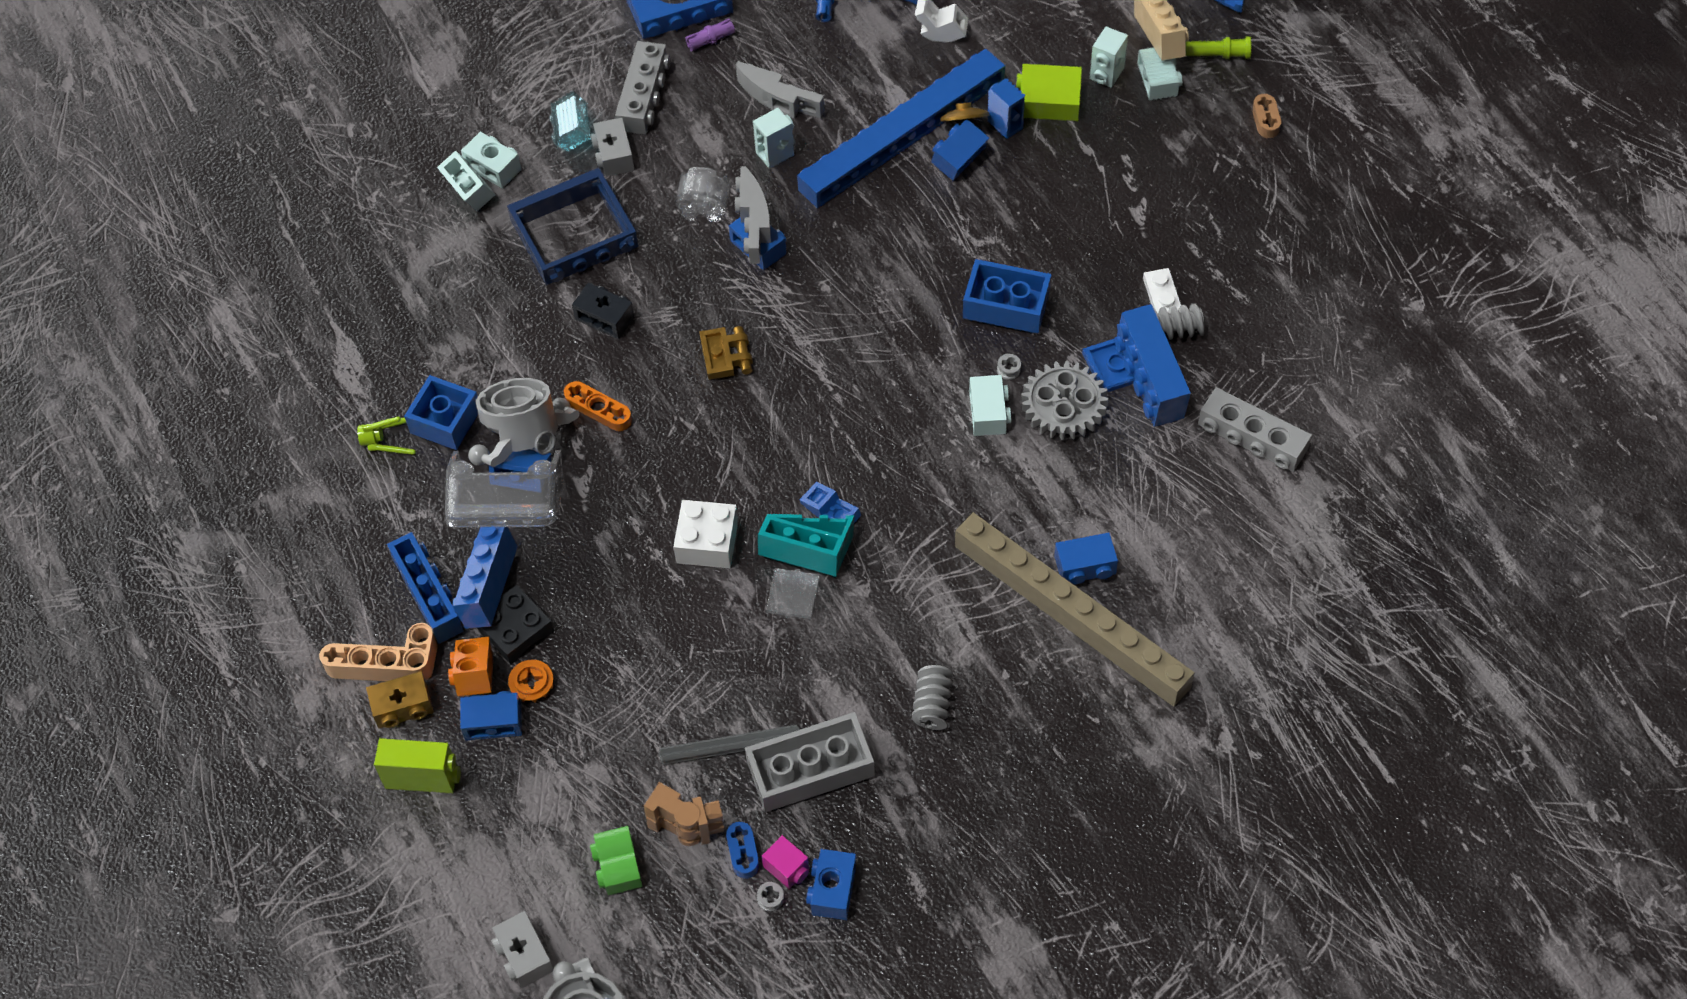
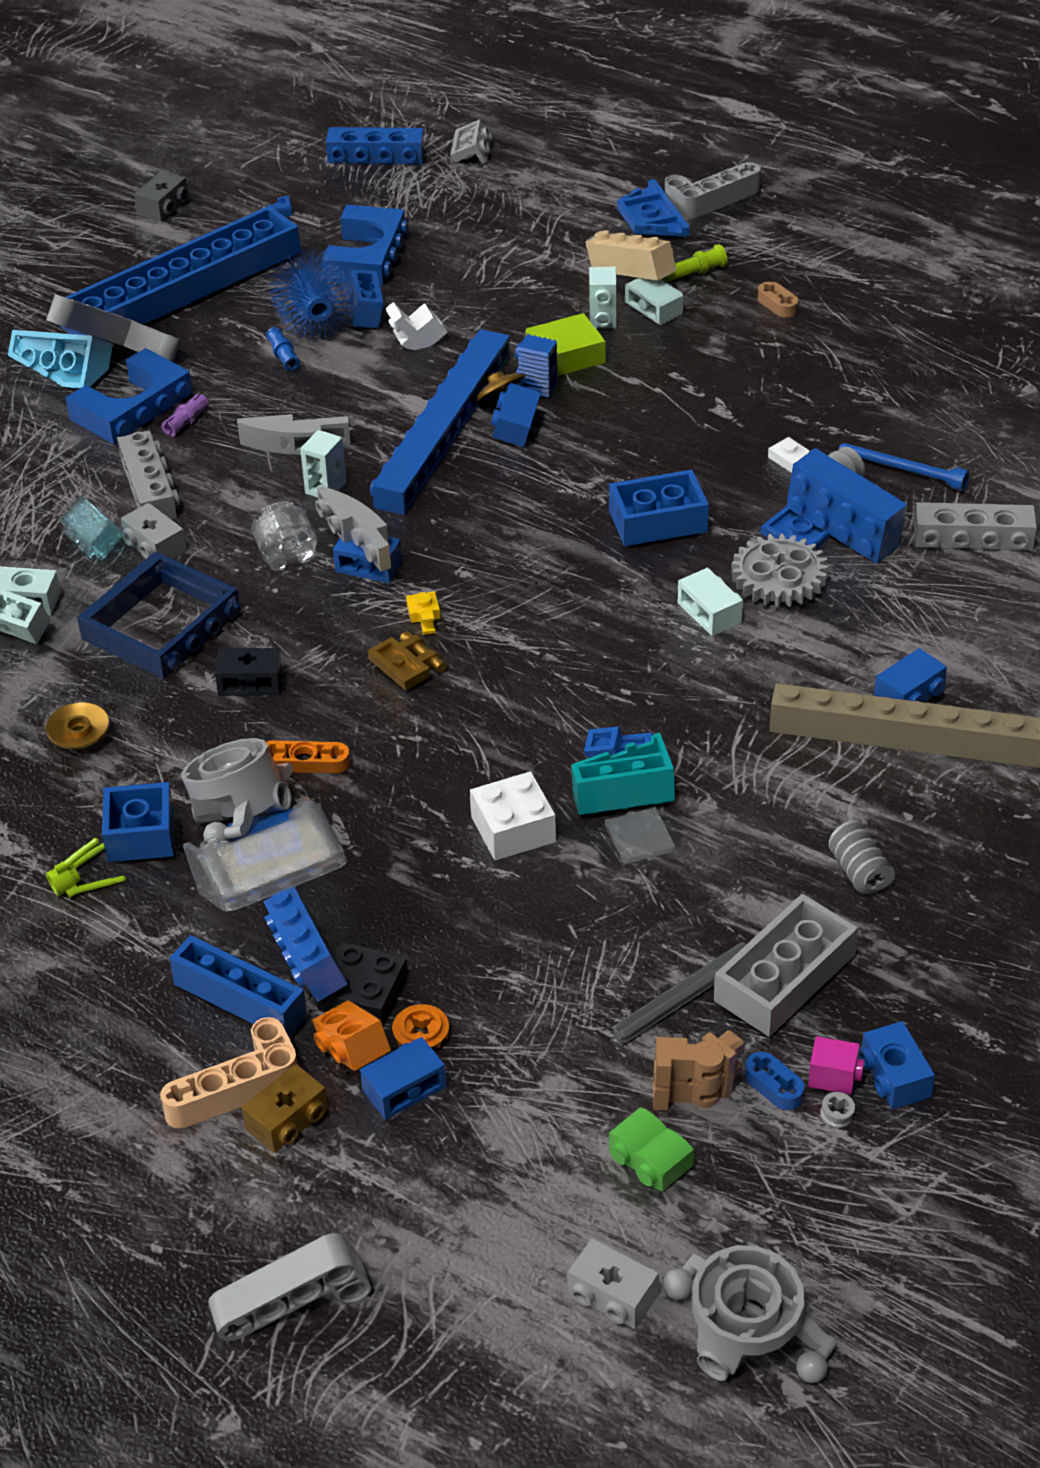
camera: 30 degrees left, 15 degrees down
lime brick [374,738,461,793] -> none
light grey bush [997,354,1021,380] -> none
none -> pearl gold dish [46,702,109,749]
none -> light grey beam [208,1233,371,1341]
none -> yellow plate [406,591,441,635]
none -> blue piece [839,443,970,492]

